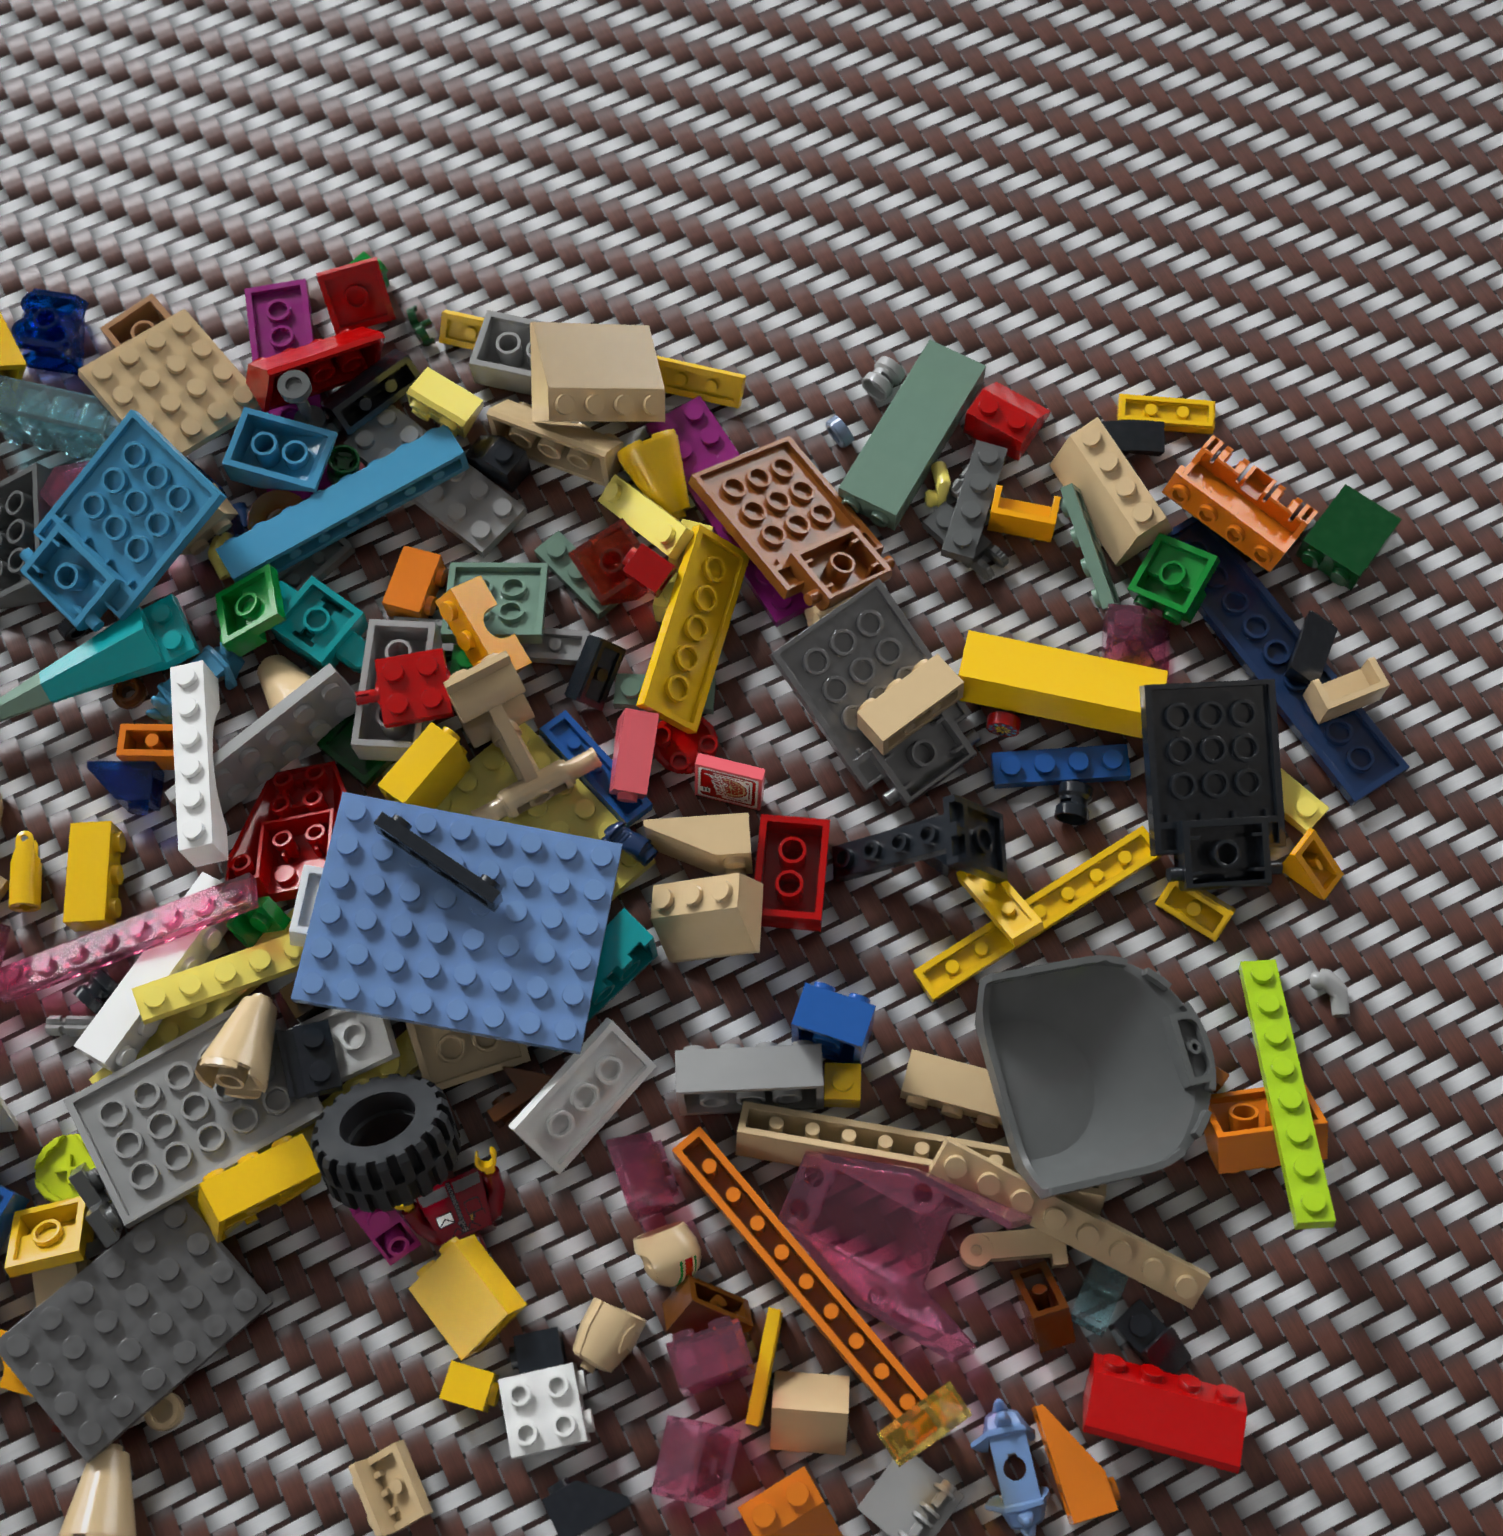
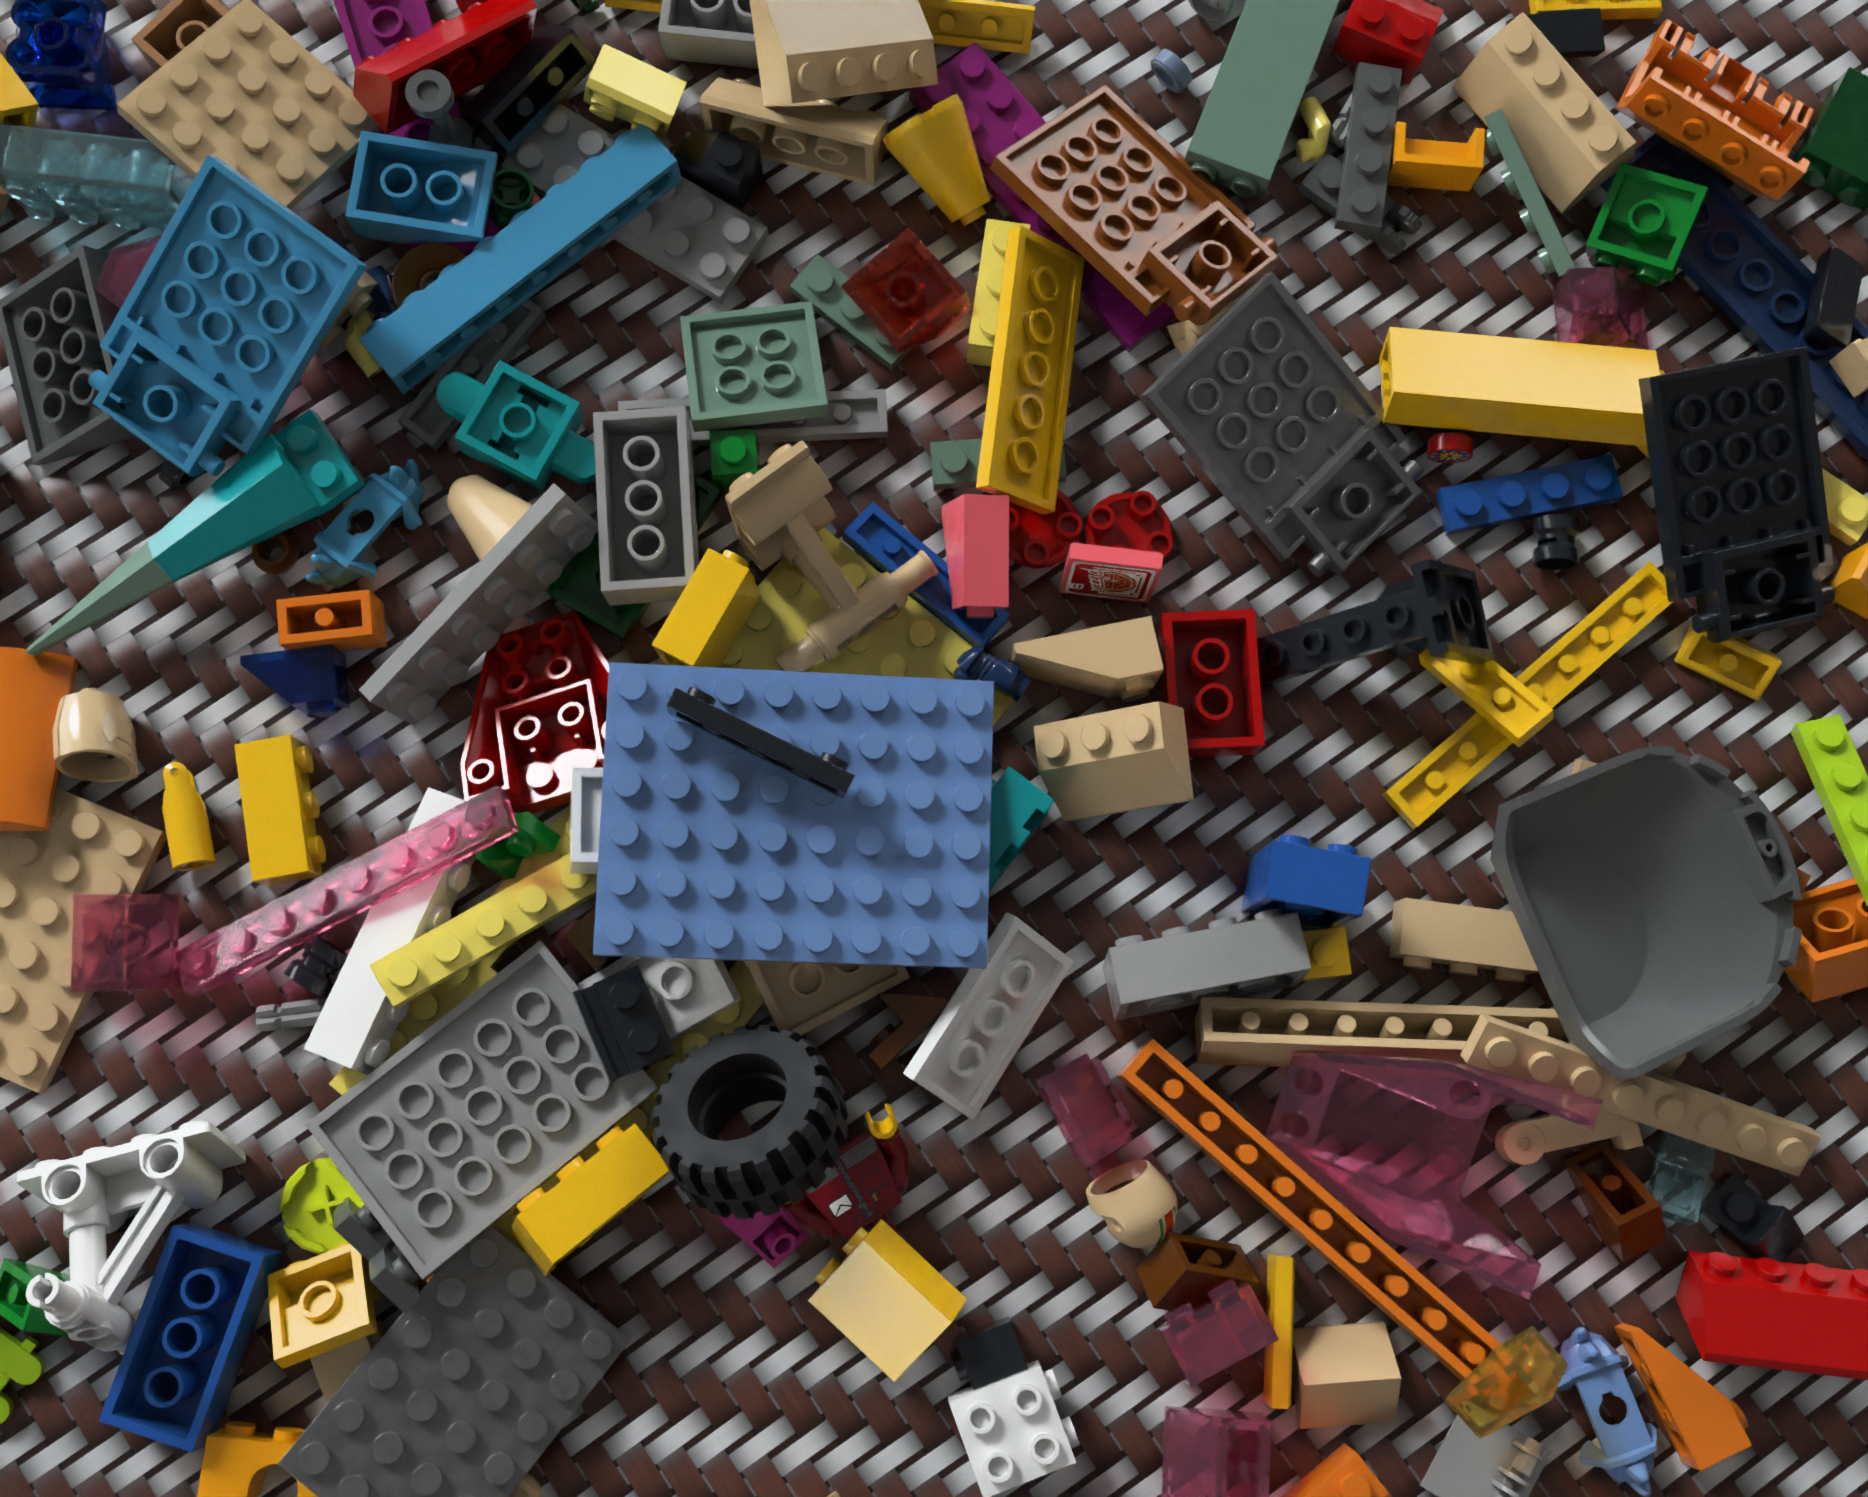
camera: 15 degrees left, 10 degrees up
white arch [170,660,229,867] -> none
tan cone [194,993,277,1099] -> none
green plate [215,564,286,657] -> none
red plate [355,648,454,728] -> none
orange brick [382,545,448,619] -> none
light orange arch [435,575,532,673] -> none
yellow brick [439,1360,500,1413] -> none
black slope [564,635,626,711] -> none
tan helmet [572,1297,647,1374] -> none
light yellow plate [598,474,694,561] -> none
red brick [622,543,677,598] -> none
tan brick [857,653,964,756] -> none
none -> red dish [1084,491,1174,562]

